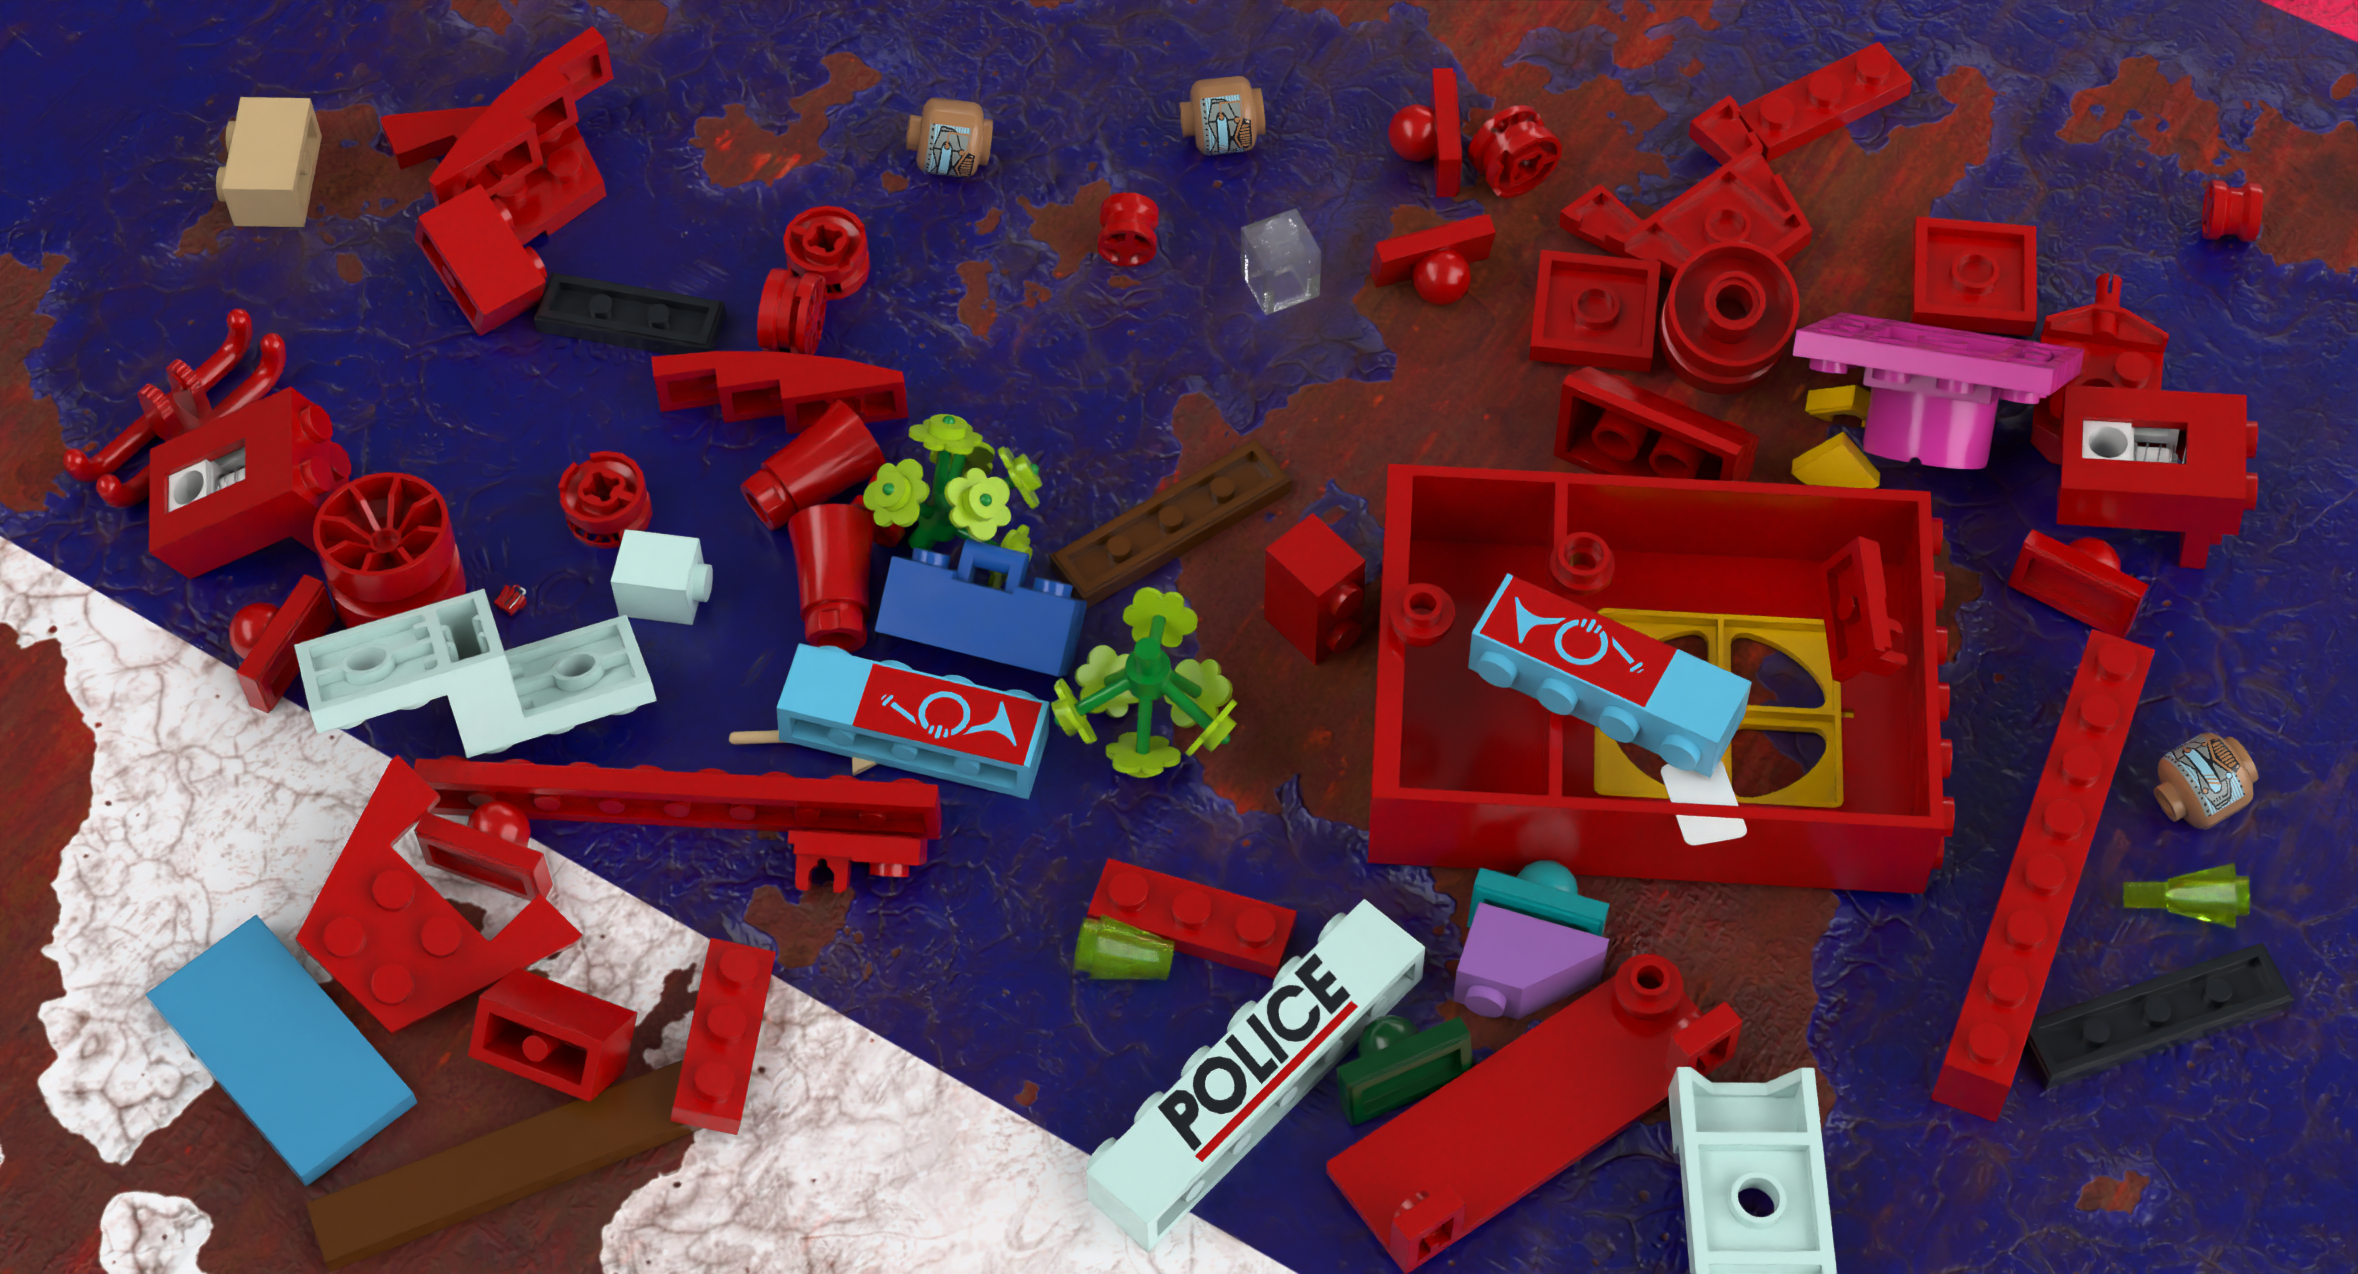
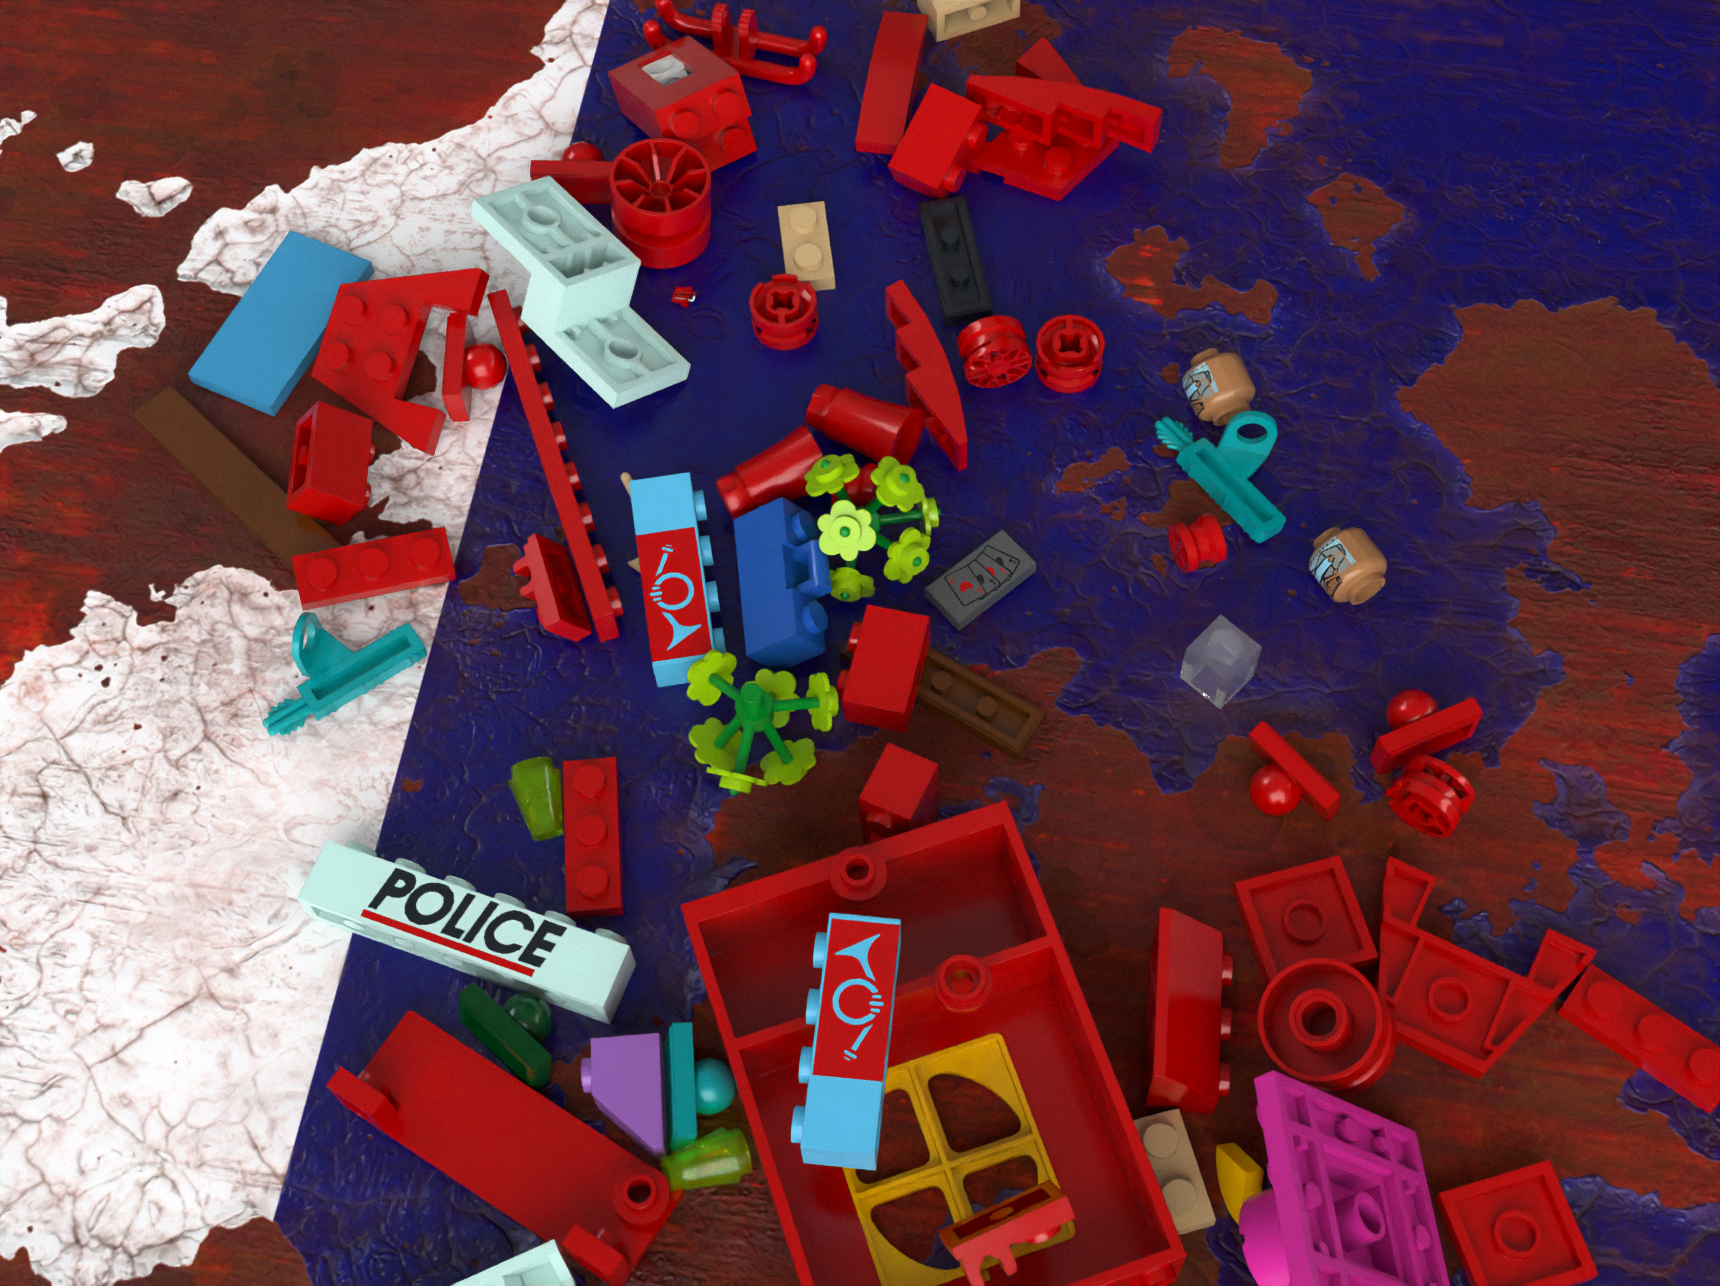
camera: 70 degrees right, 5 degrees up
light aqua brick [611,529,713,625] -> none
white sticker [1661,760,1747,846] -> none
none -> teal piece [263,612,427,736]
none -> clear neon green cone [660,1126,752,1192]
none -> tan plate [777,201,836,291]
none -> red brick [836,604,931,733]
none -> red slope [855,11,929,155]
none -> dark grey tile [925,529,1036,631]
none -> teal piece [1155,411,1286,543]

